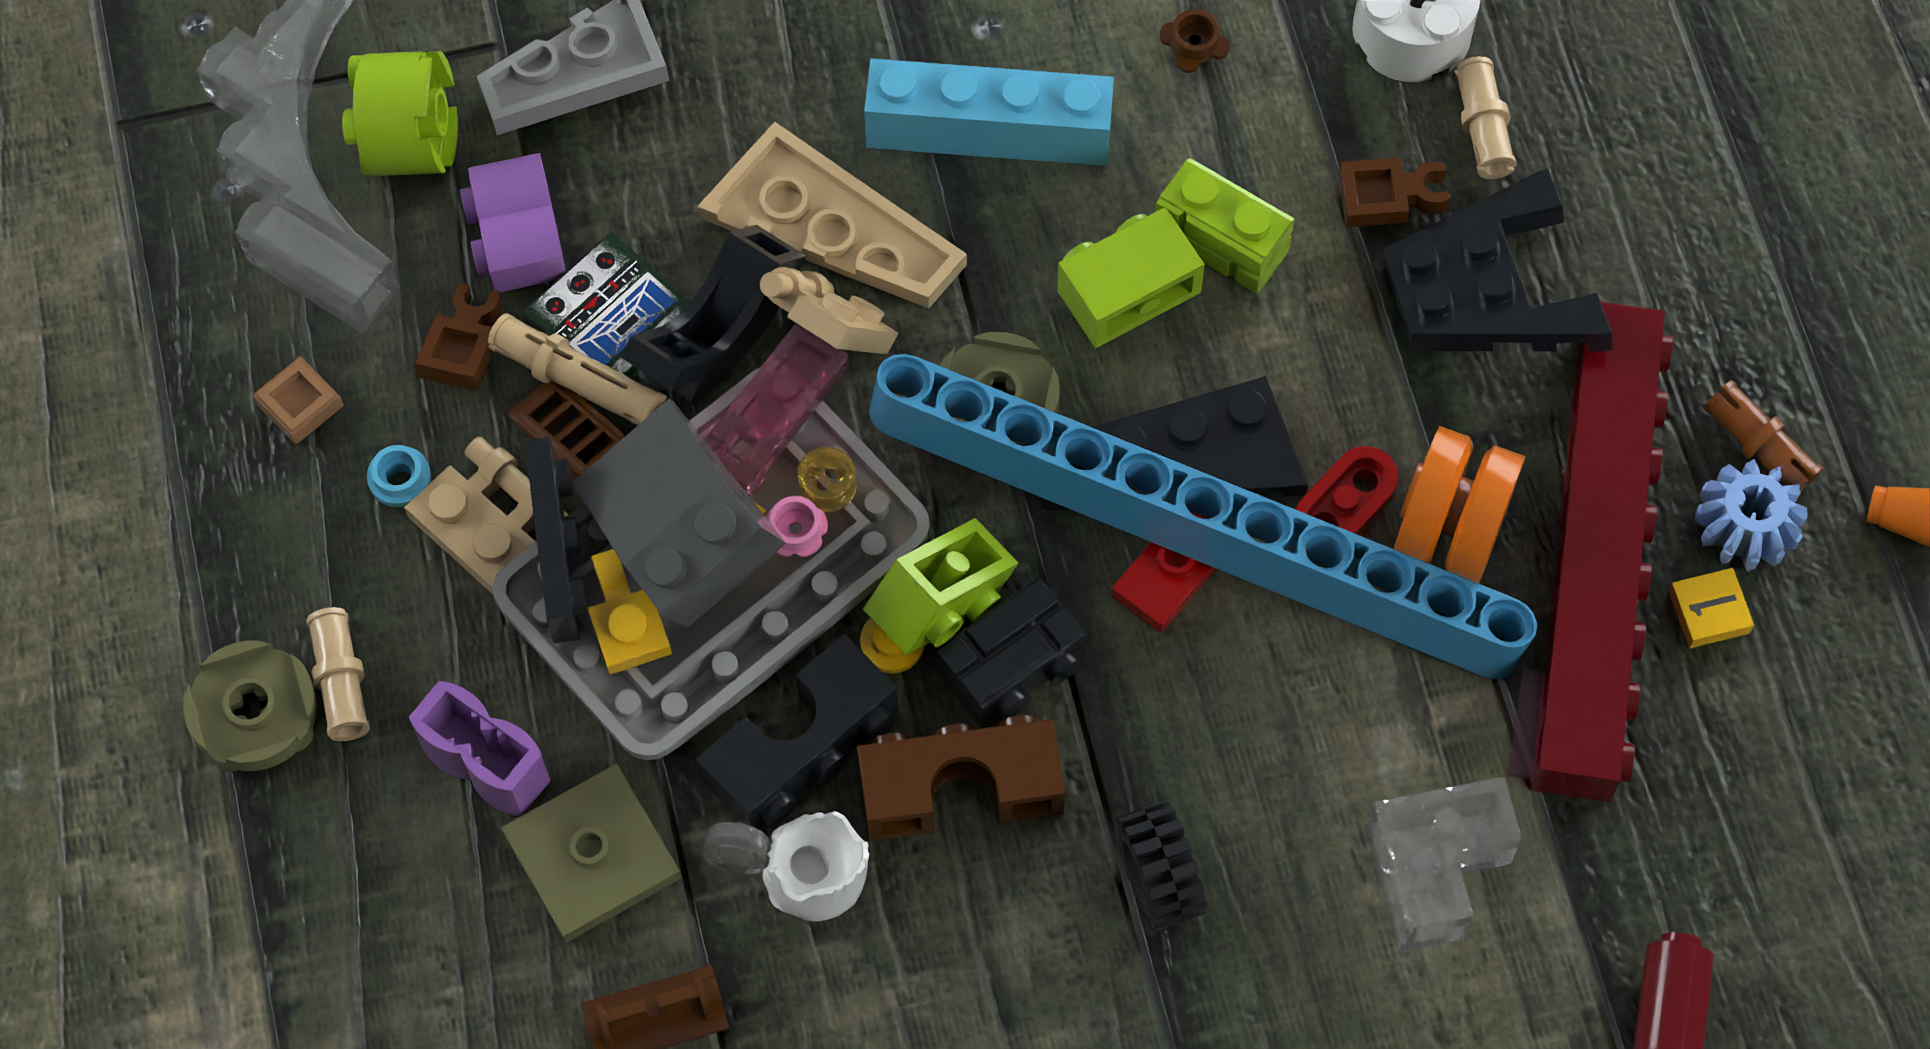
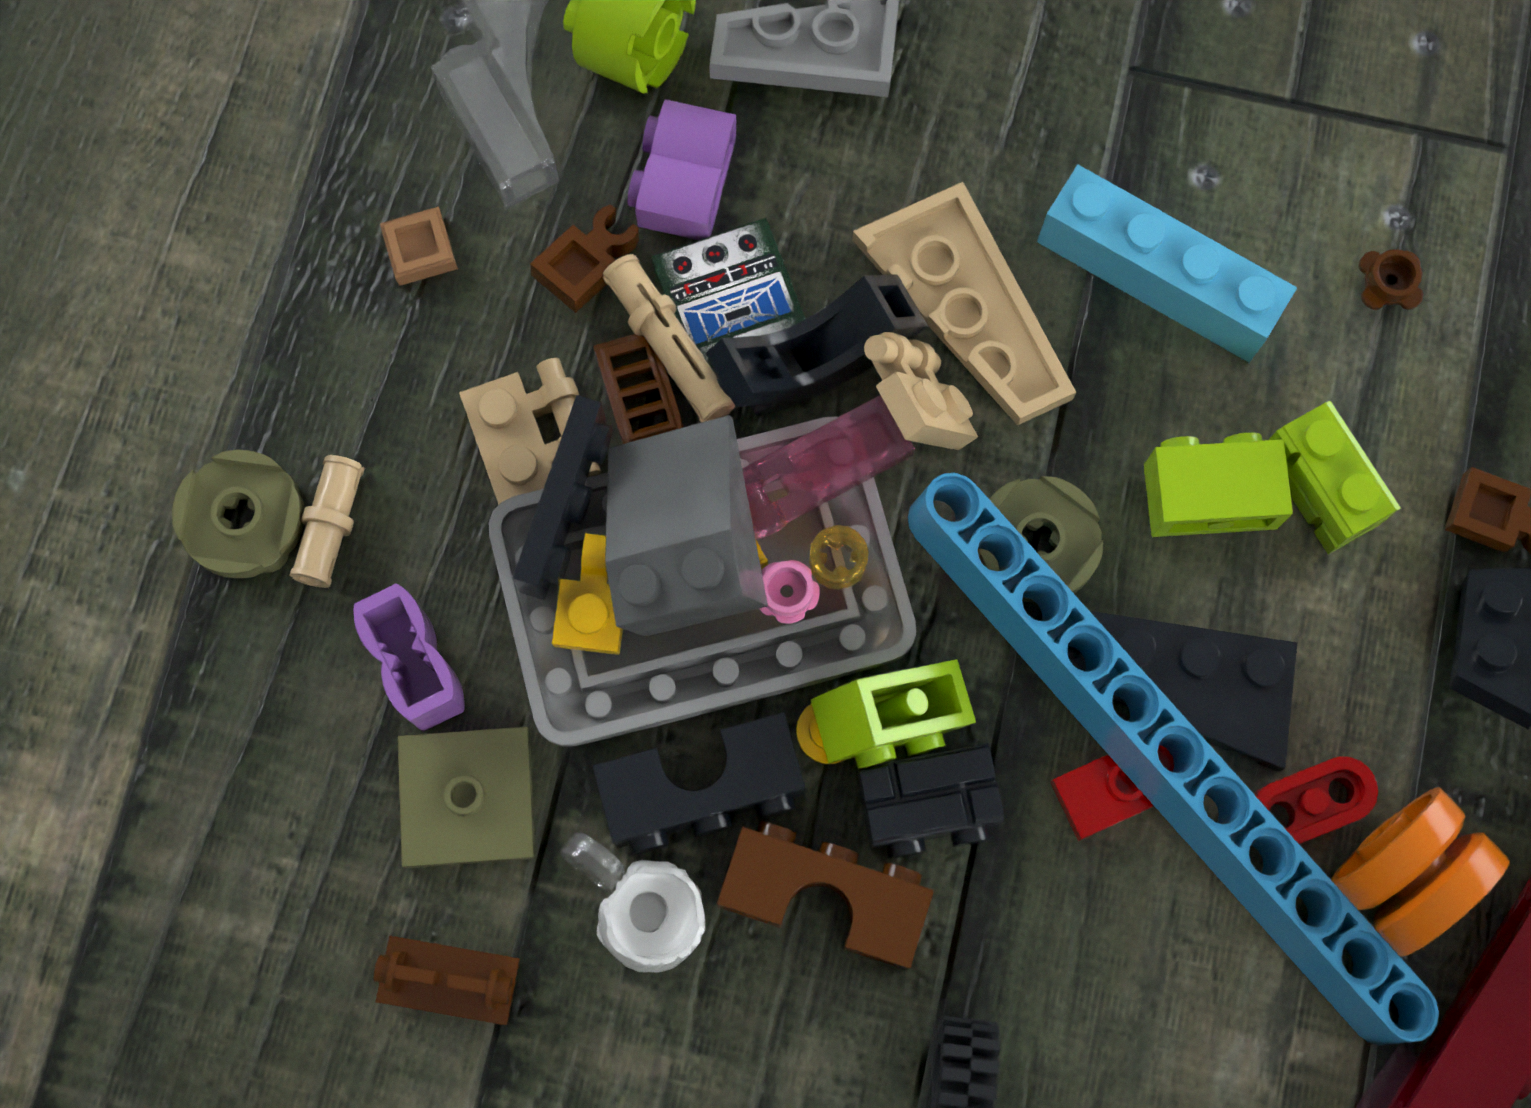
camera: 25 degrees right, 10 degrees up
medium azure plate [367,445,431,507] -> none

